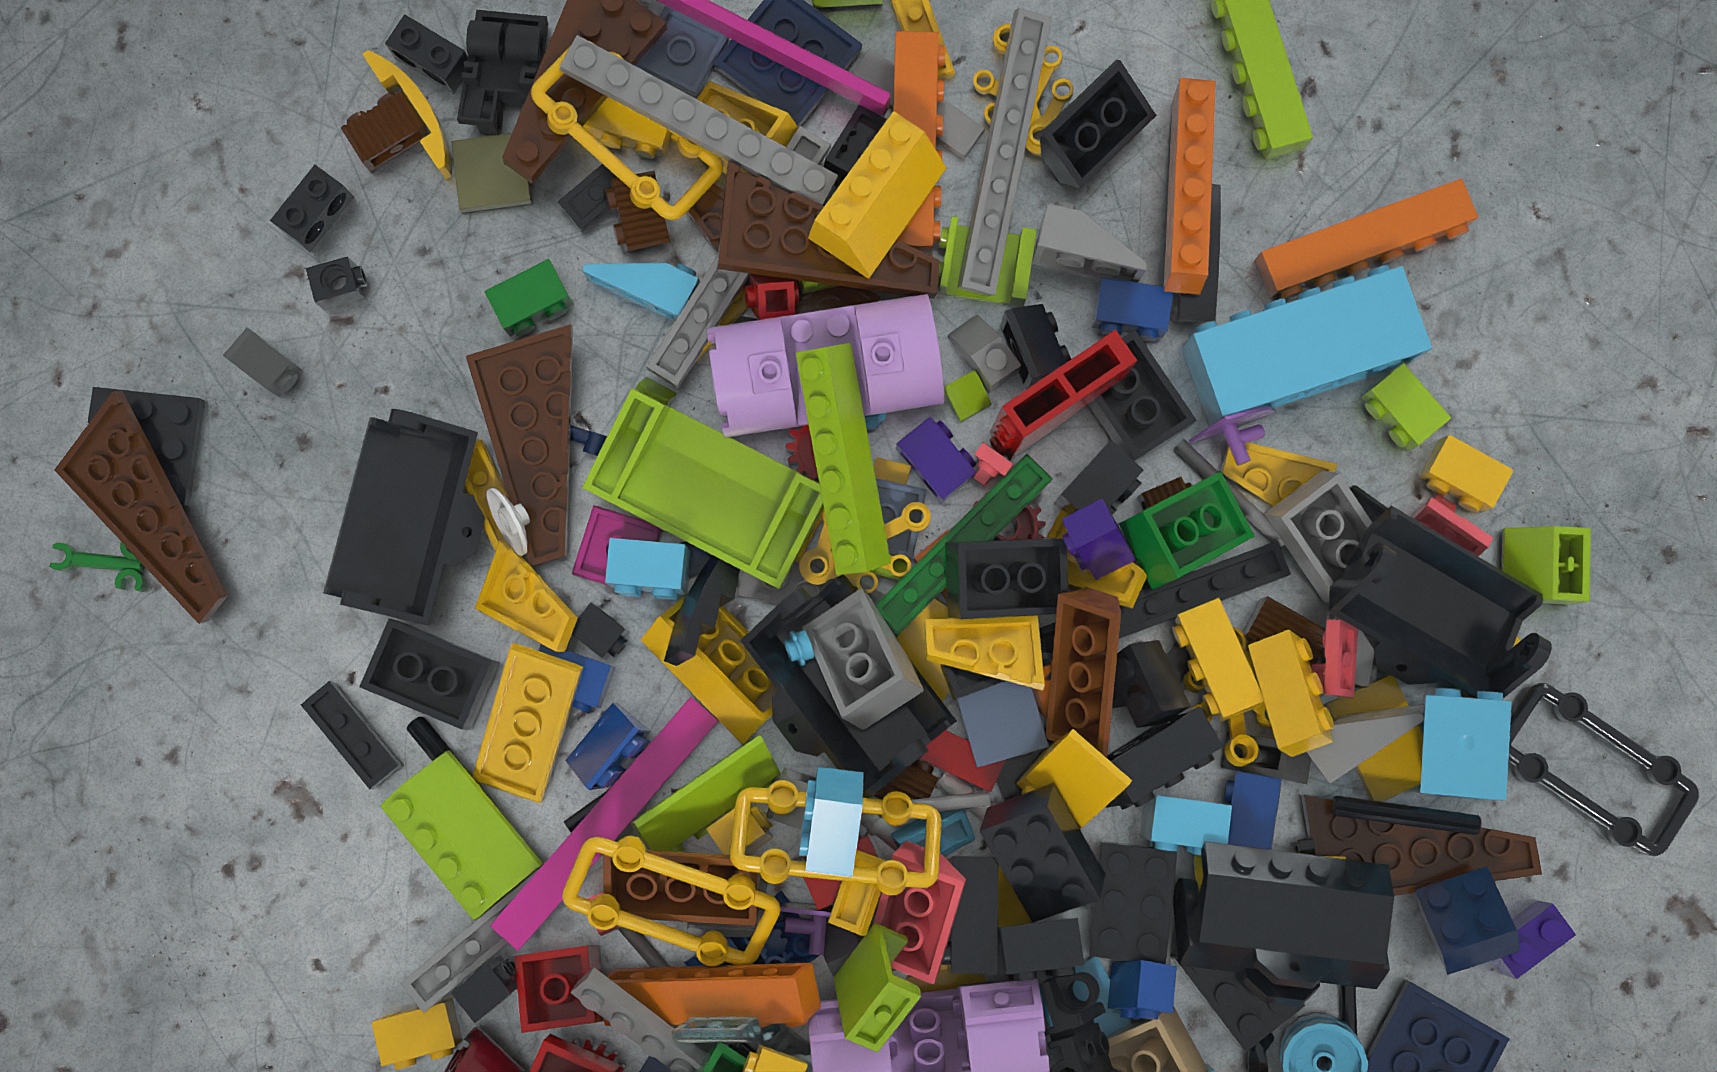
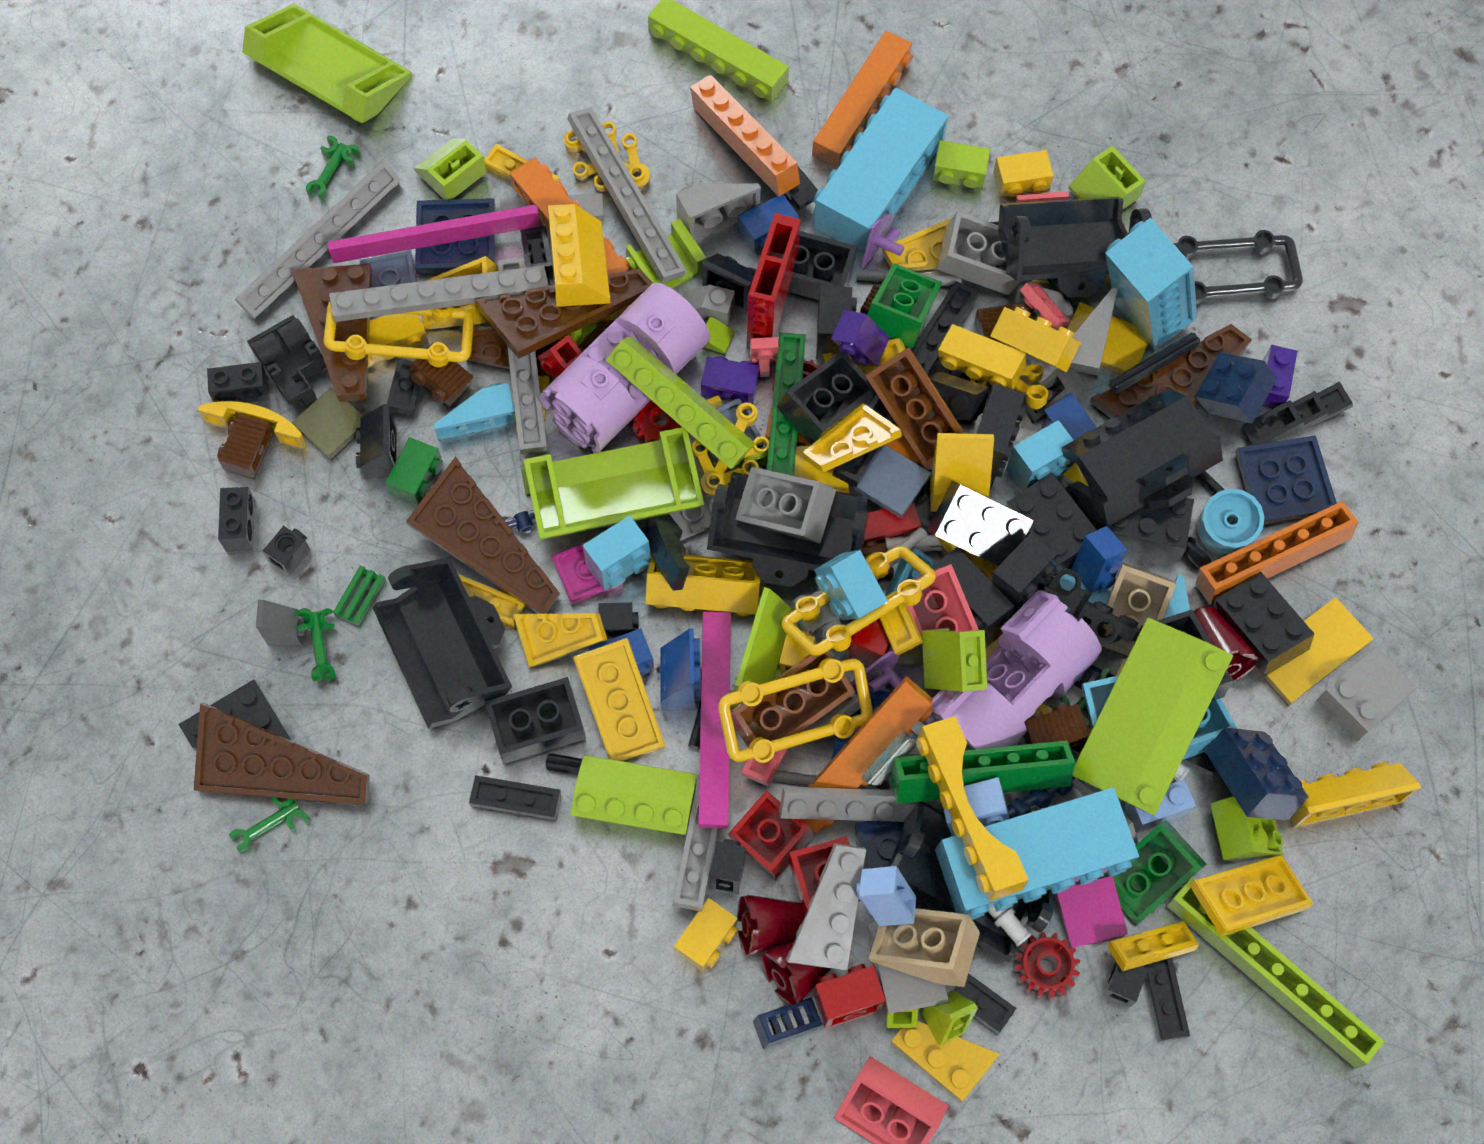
camera: 40 degrees left, 15 degrees down
white dish [486,488,530,556] -> none
medium azure plate [784,630,814,666] -> none
black slope [1039,59,1157,188] -> none
none -> green bar [294,608,335,682]
none -> green tile [333,565,386,626]
none -> black slope [356,404,397,478]
none -> black slope [1242,381,1353,445]

